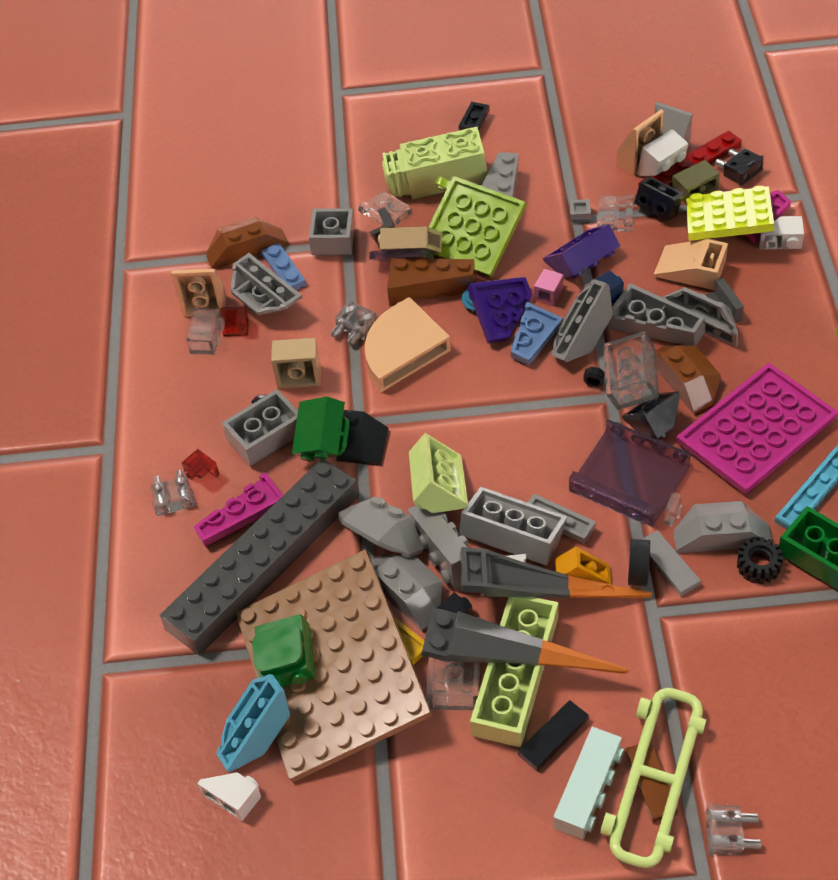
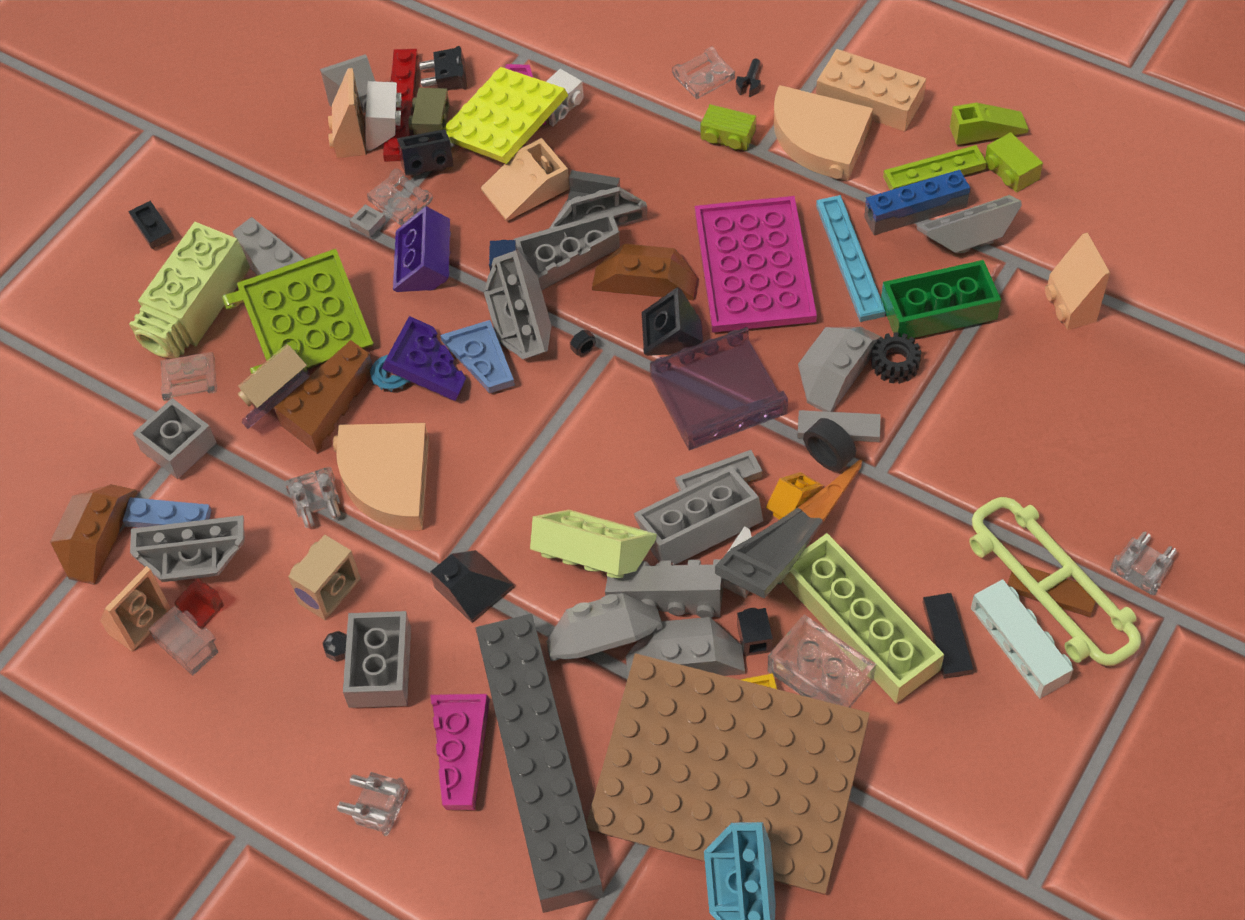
camera: 55 degrees left, 5 degrees up
clear red panel [181,449,220,480] -> none
green brick [252,614,316,688] -> none
green brick [292,396,349,462] -> none
dark grey panel [370,207,396,244] -> none
dark grey plate [421,608,629,674] -> none
bright pink brick [534,269,563,306] -> none
clear brick [604,331,659,410] -> none
clear plate [664,492,684,526] -> none

